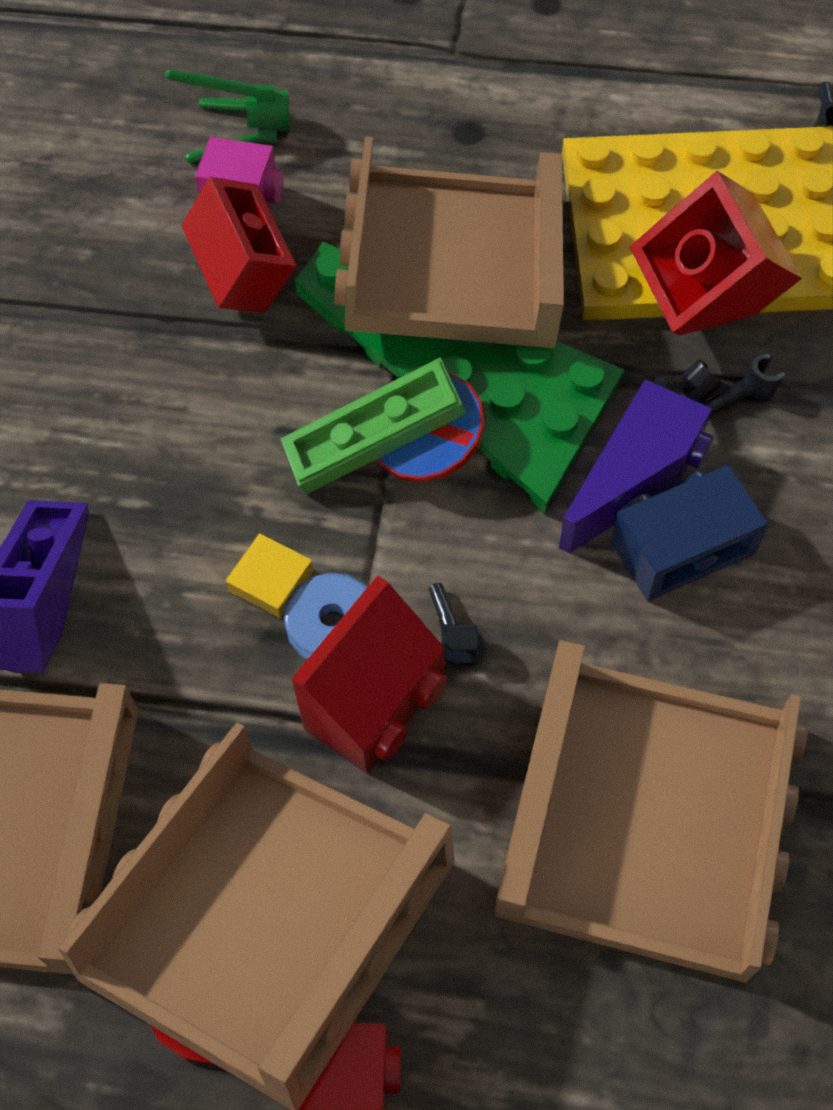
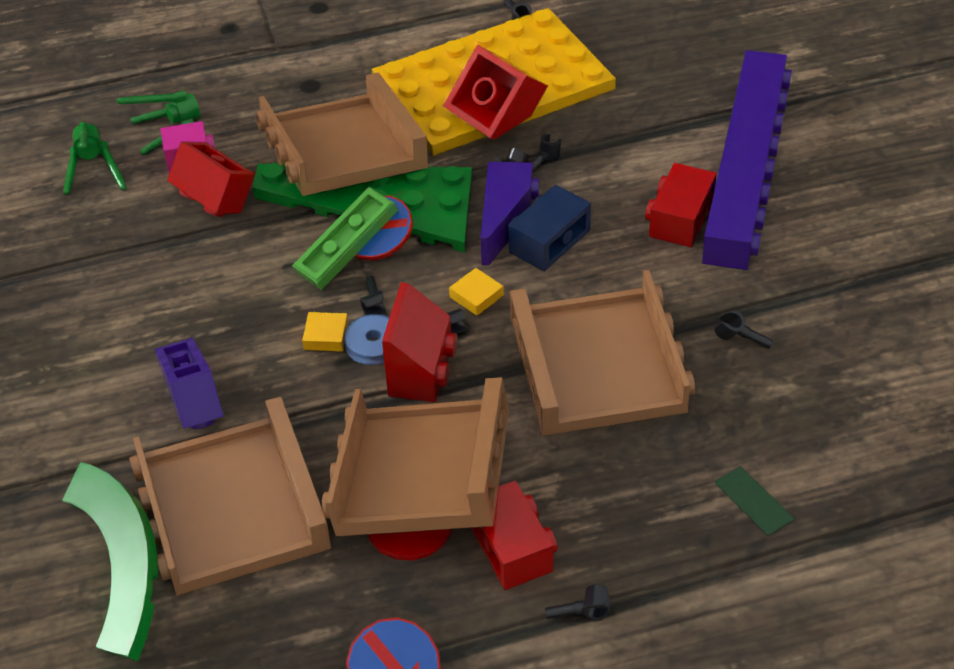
camera: 25 degrees left, 15 degrees down
none -> green plant [63,122,127,195]
none -> black hand [360,275,386,316]
none -> yellow tile [449,268,504,316]

